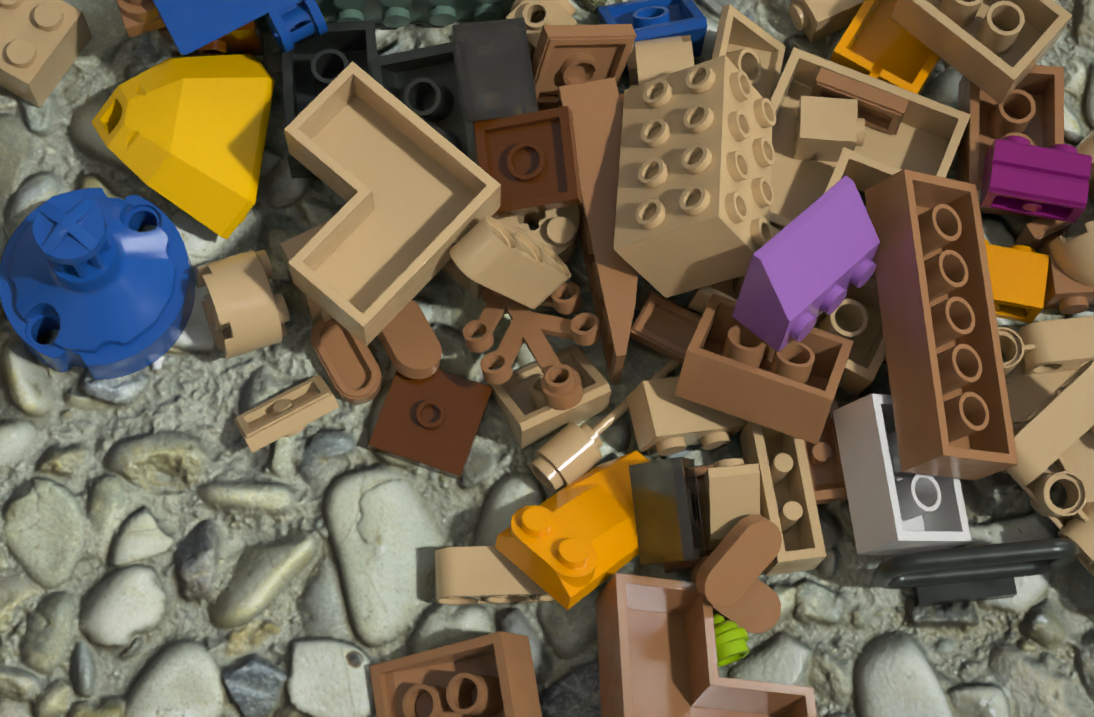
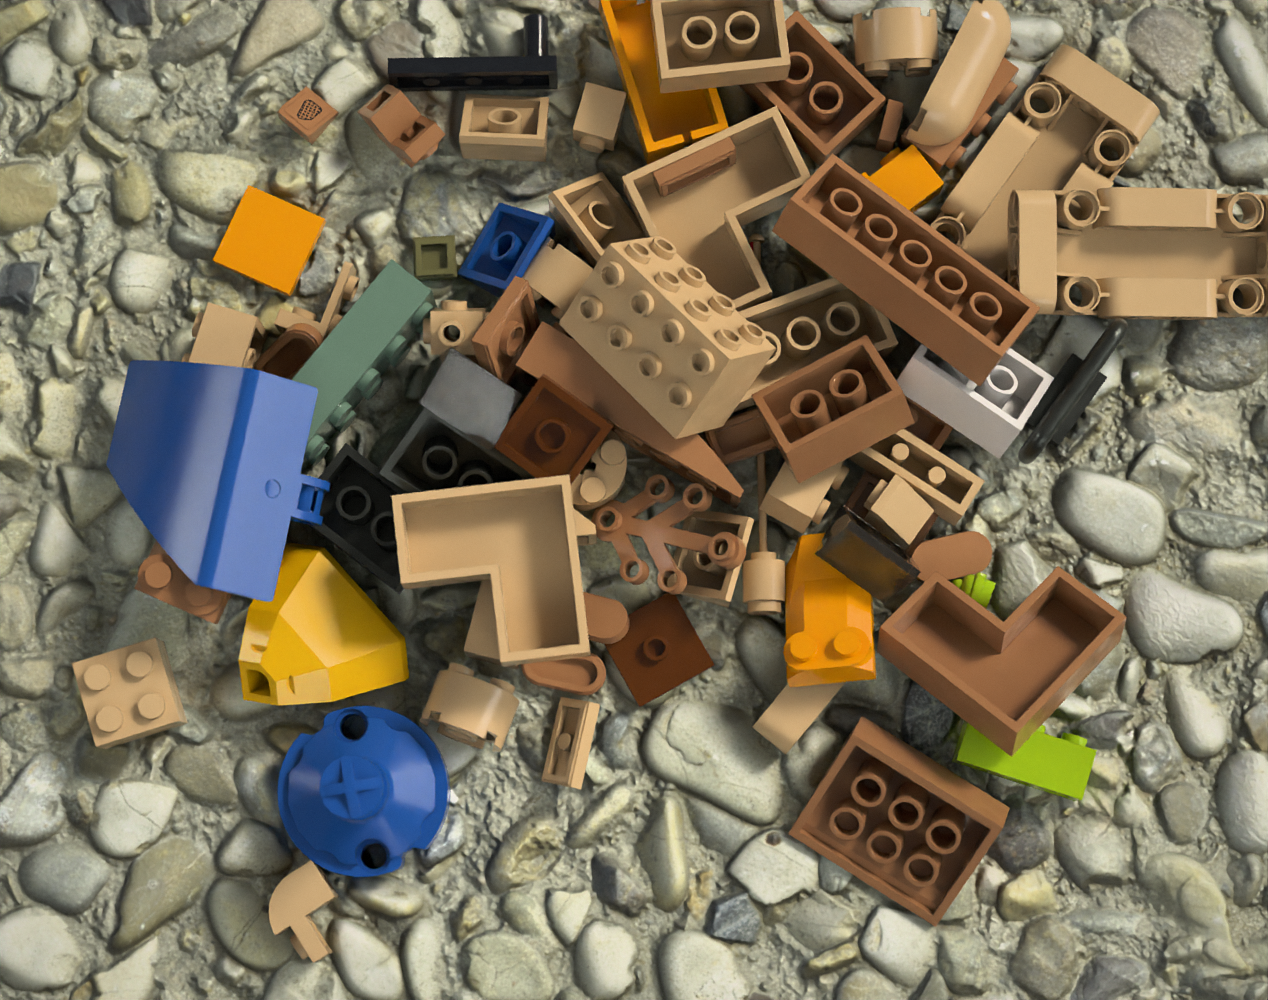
camera: 45 degrees left, 10 degrees up
tan beam [449,215,571,309] -> none
medium nougat tile [696,514,782,607] -> none
medium lavender slope [732,175,880,352] -> none
tan brick [794,95,865,162] -> none
magenta brick [979,135,1092,223] -> none

